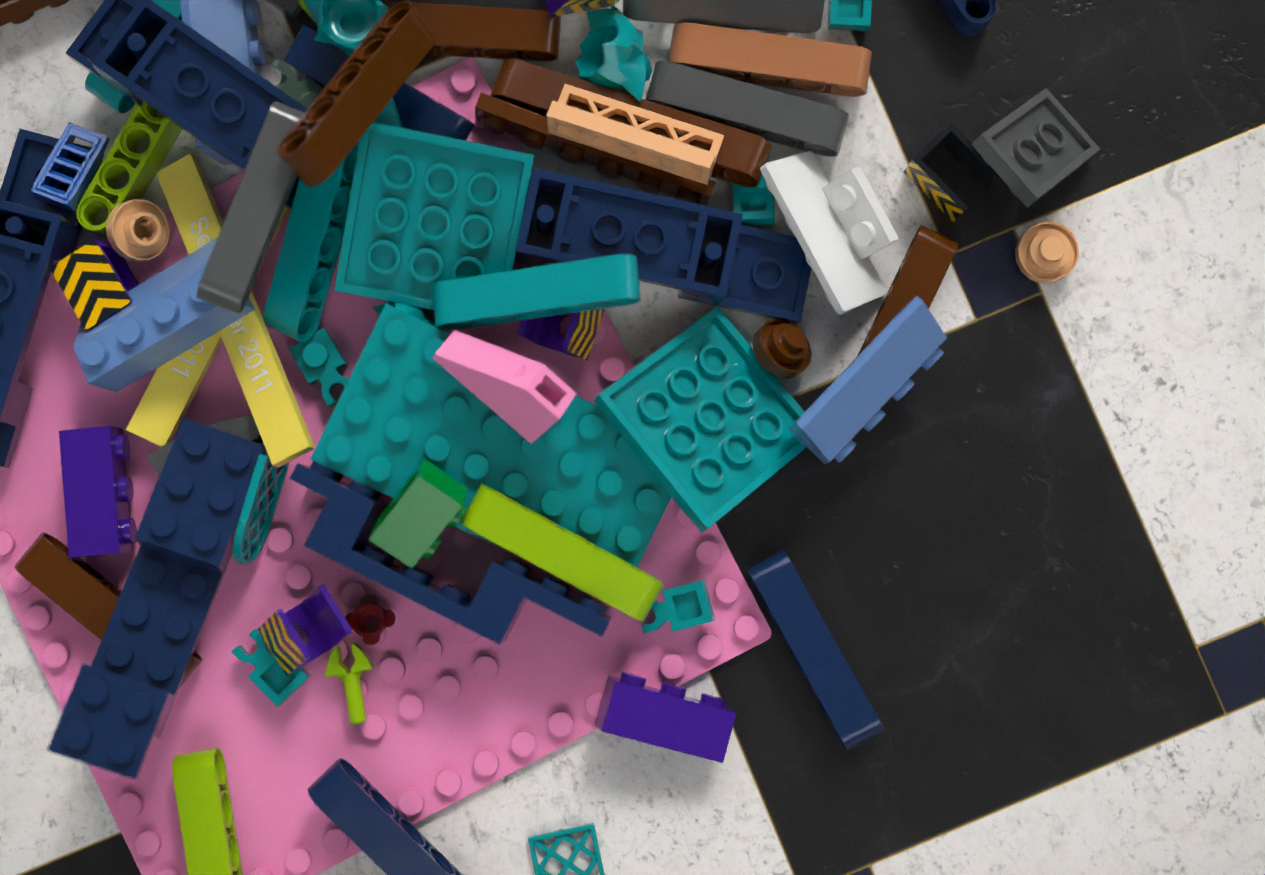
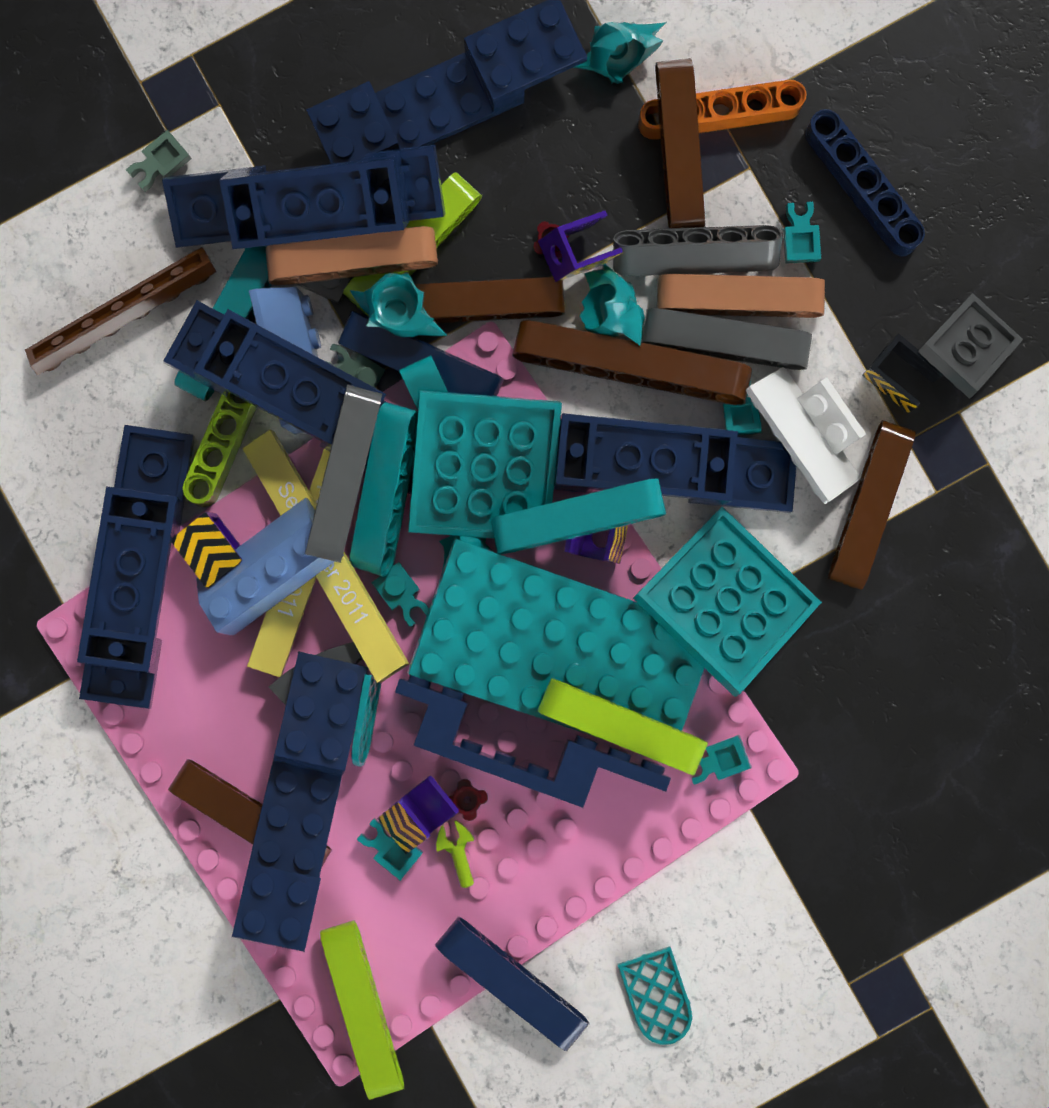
camera: 10 degrees left, 0 degrees up
blue slope [30,122,110,213] -> none
dark purple brick [59,426,137,558] -> none
light nougat plate [106,199,170,261] -> none
reddish brown beam [277,1,436,187] -> none
green brick [369,459,467,568] -> none
bright pink slope [432,330,577,444] -> none
reddish brown plate [475,92,716,206] -> none
light nougat fence [547,84,724,185] -> none
dark purple brick [595,672,737,763] -> none
dark blue beam [746,550,884,751] -> none
reddish brown plate [752,319,812,379] -> none
medium blue slope [788,296,947,464] -> none
light nougat plate [1015,221,1079,284] -> none

